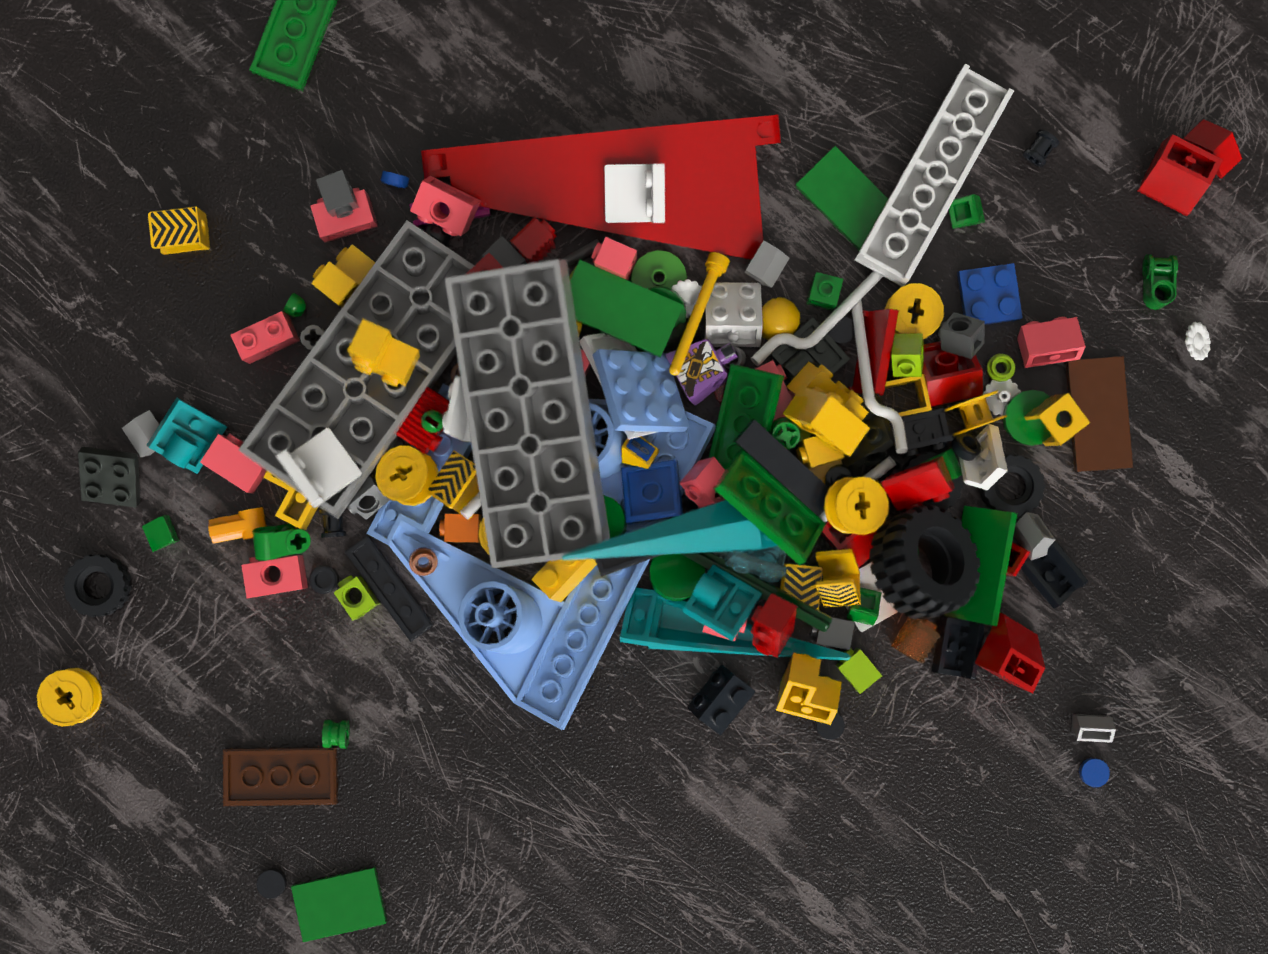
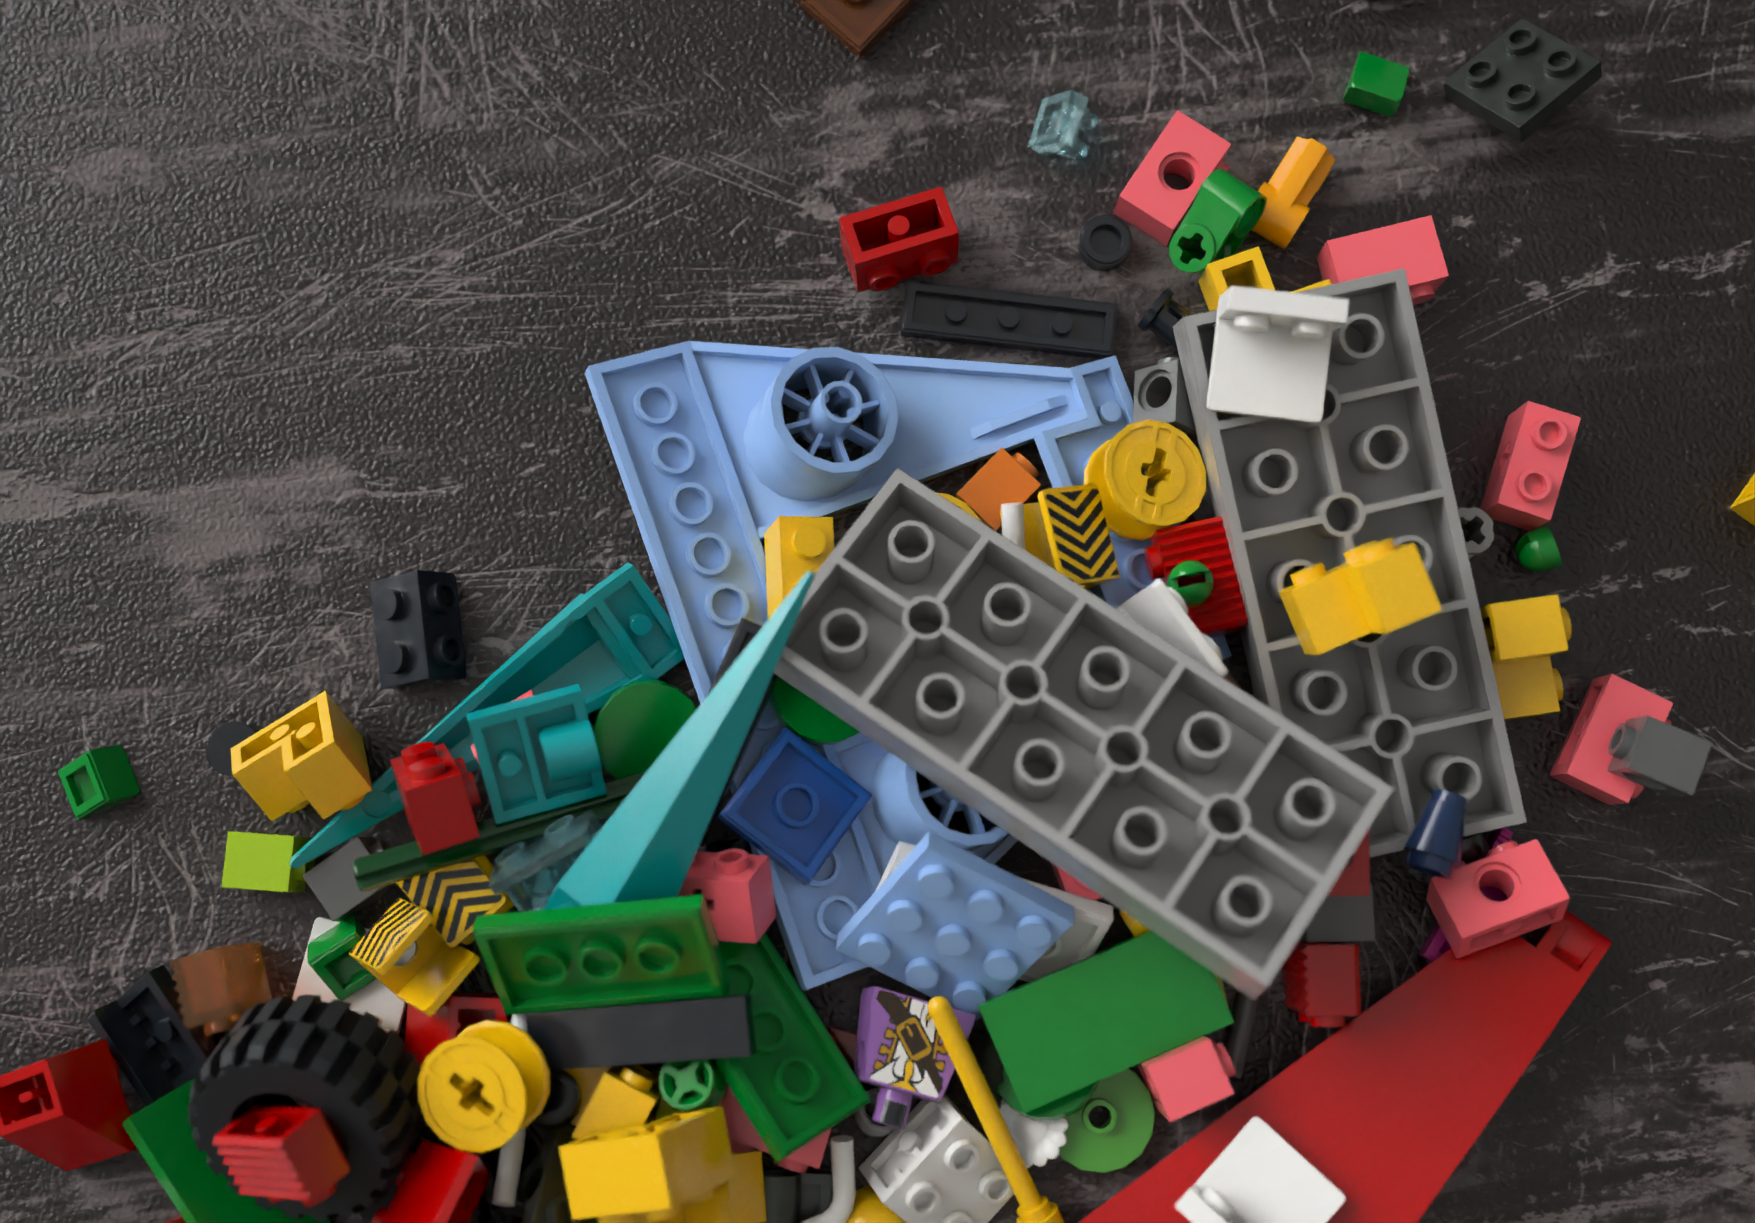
camera: 135 degrees right, 5 degrees down
light grey piece [122,410,159,457] -> none
teal plate [147,397,227,474] -> none
green wheel [322,720,350,749] -> none
lime brick [334,575,380,620] -> none
blue tile [380,171,410,189] -> none
dark orange plate [409,547,438,576] -> none
slope [621,436,659,469] -> none
none -> green slope [58,745,140,820]
none -> red brick [212,1104,351,1206]
none -> red brick [839,186,959,293]
none -> clear light blue tile [1028,89,1098,160]
none -> dark blue cone [1403,789,1468,879]

